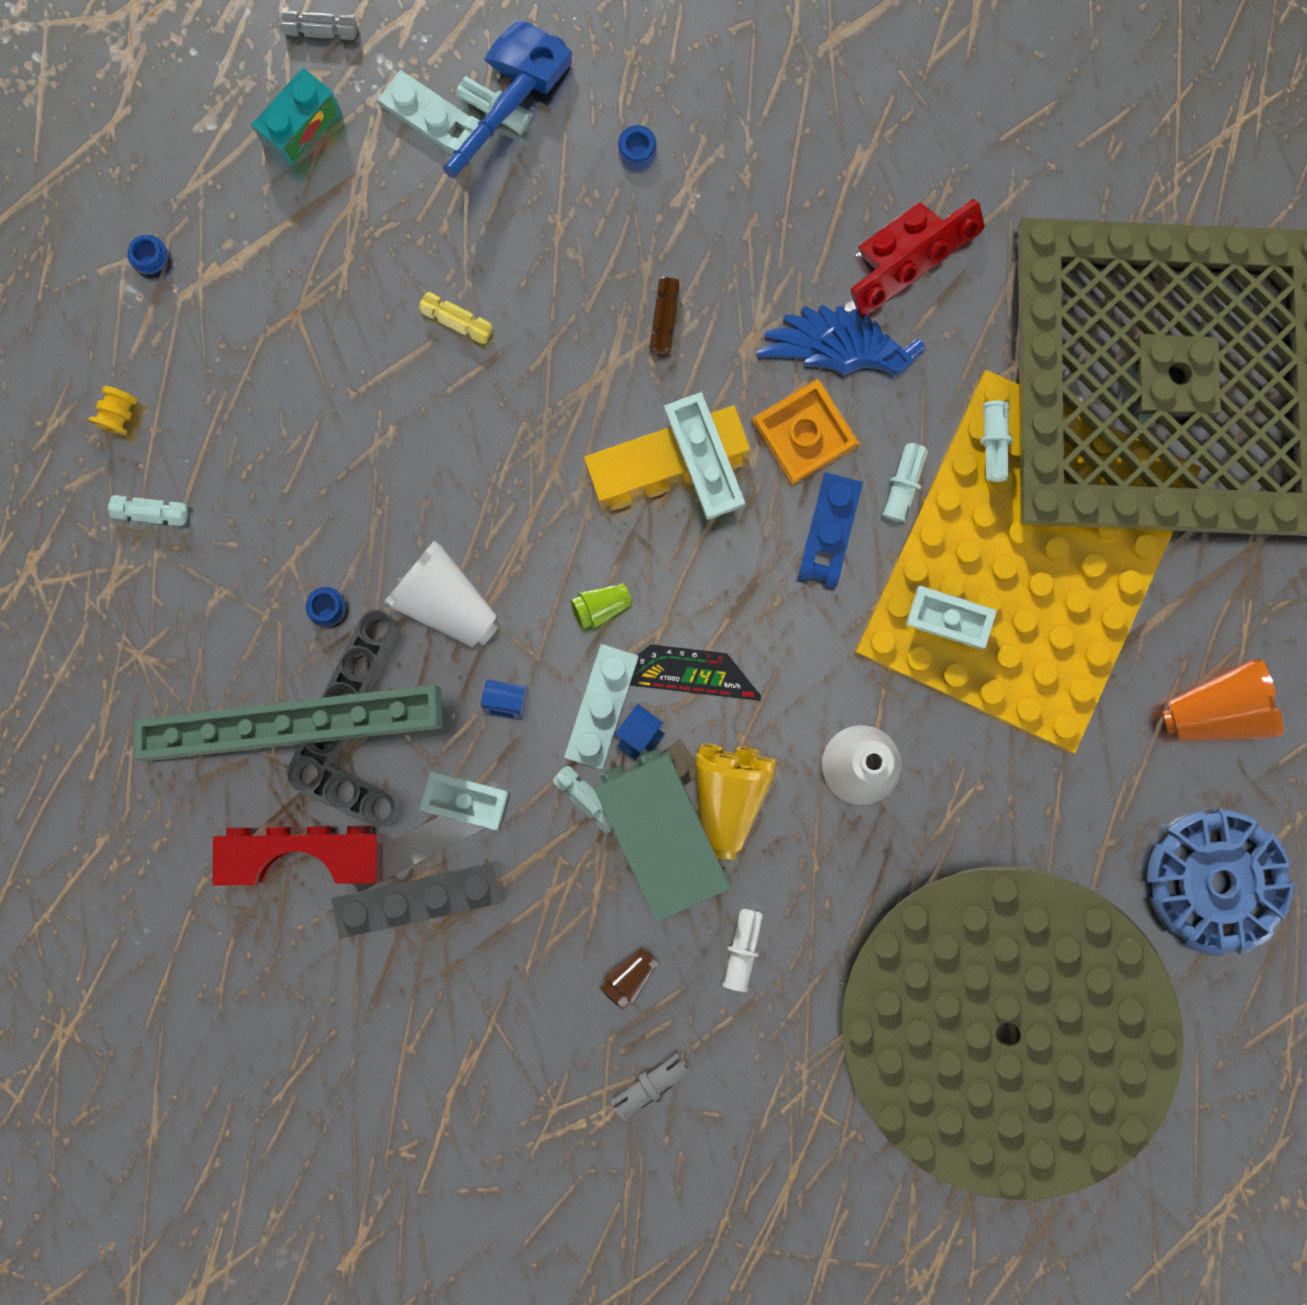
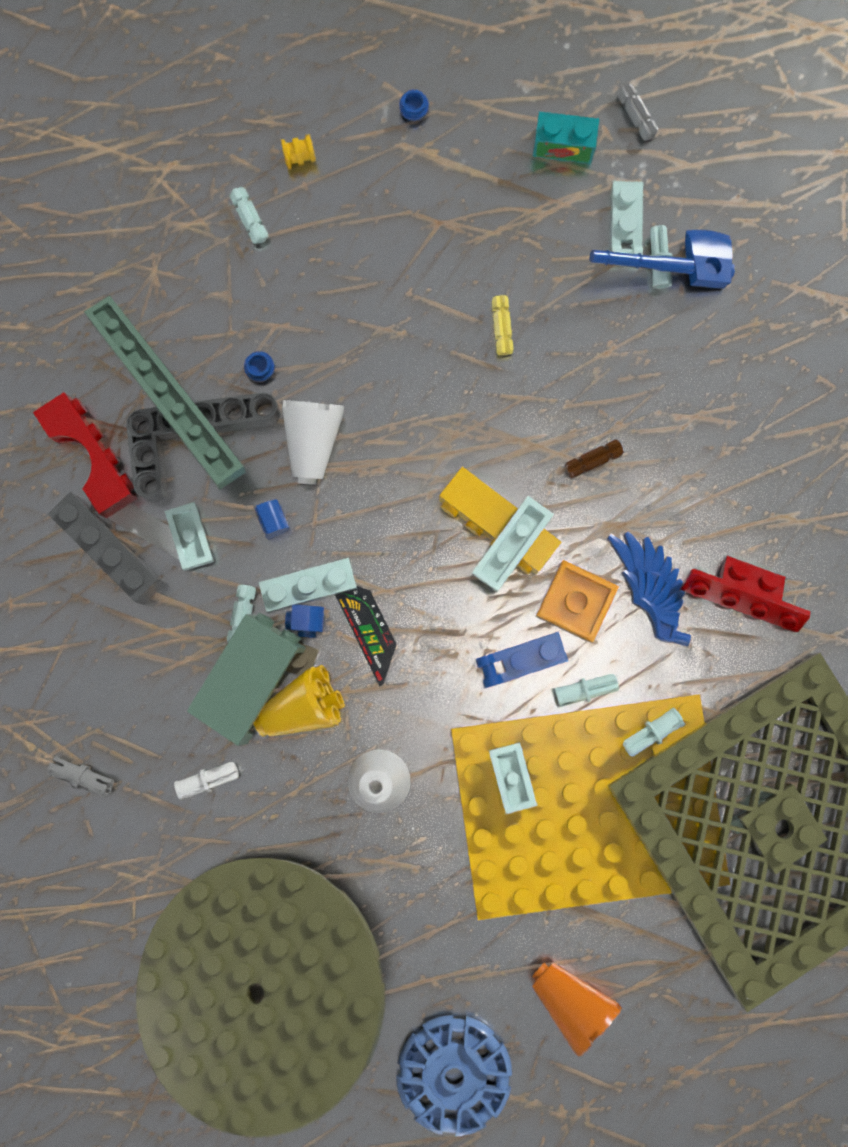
camera: 60 degrees right, 0 degrees up
lime cone [570,583,632,629] -> none
reddish brown cone [599,948,658,1010] -> none
blue tile [618,125,657,168] -> none

